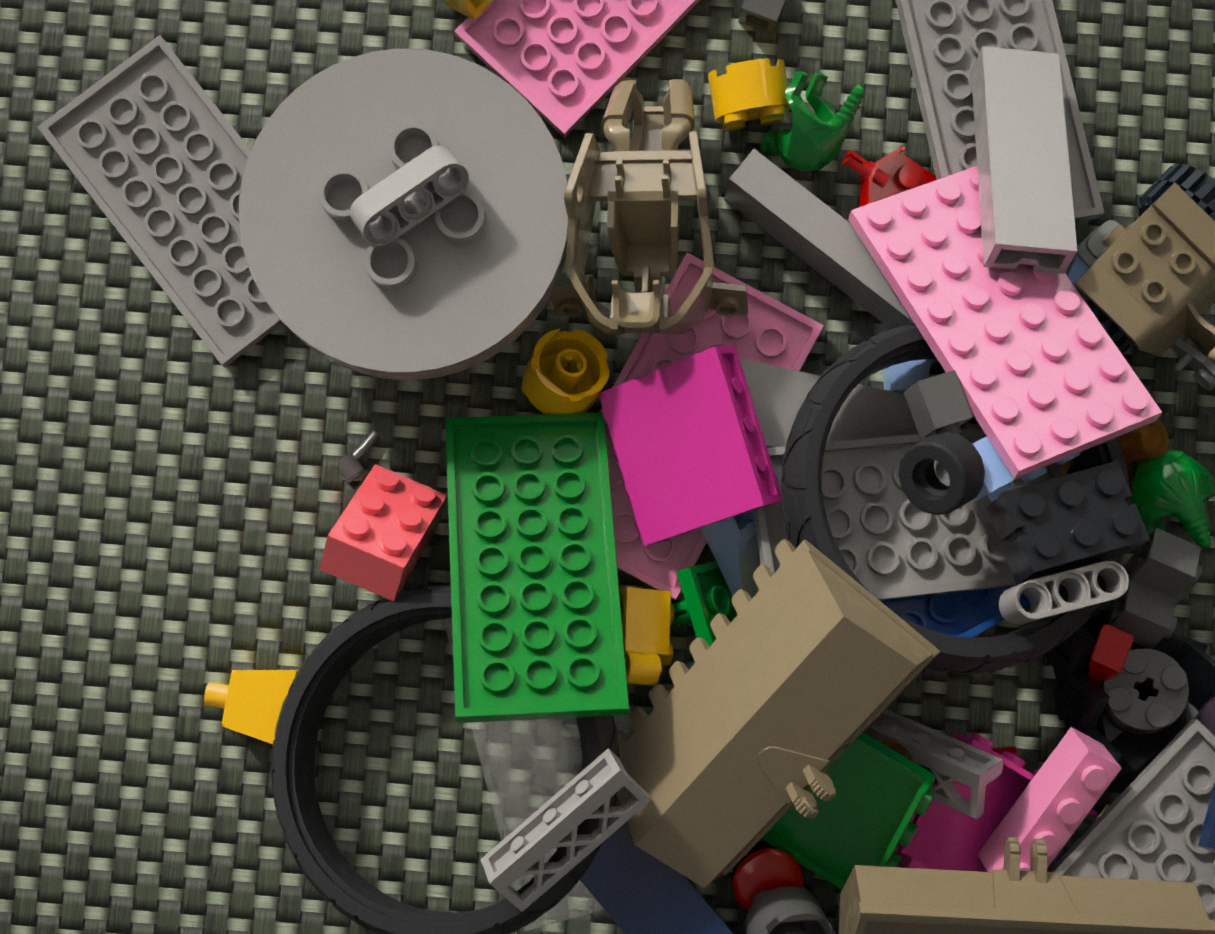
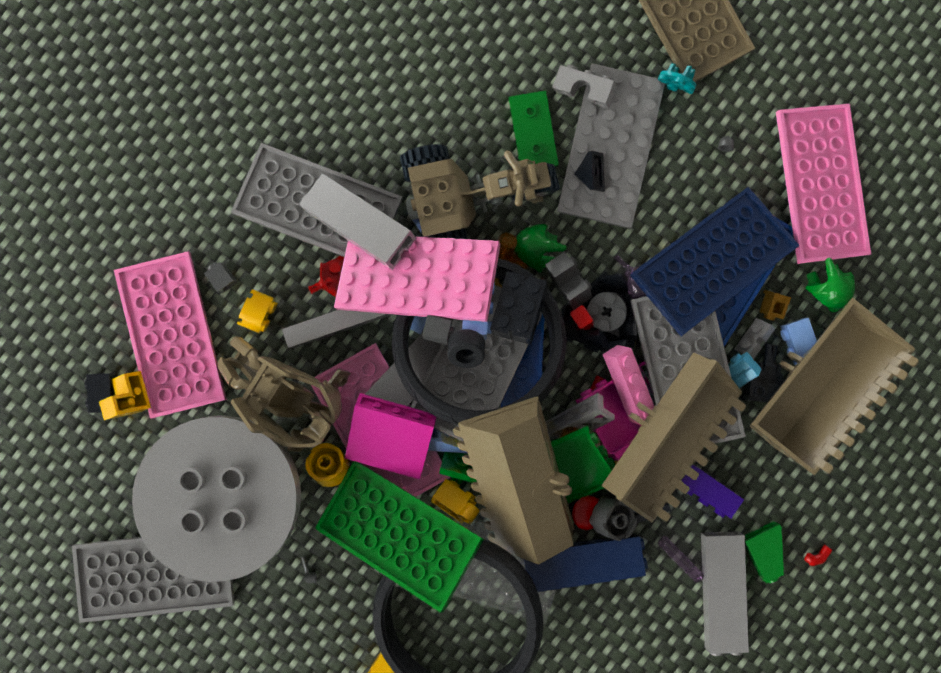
camera: 55 degrees left, 5 degrees up
coral brick [319,464,447,601] -> none
light grey beam [350,146,469,246] -> none
light grey fence [480,748,651,912] -> none
green piece [760,71,865,172] -> none
light grey beam [999,561,1129,625] -> none

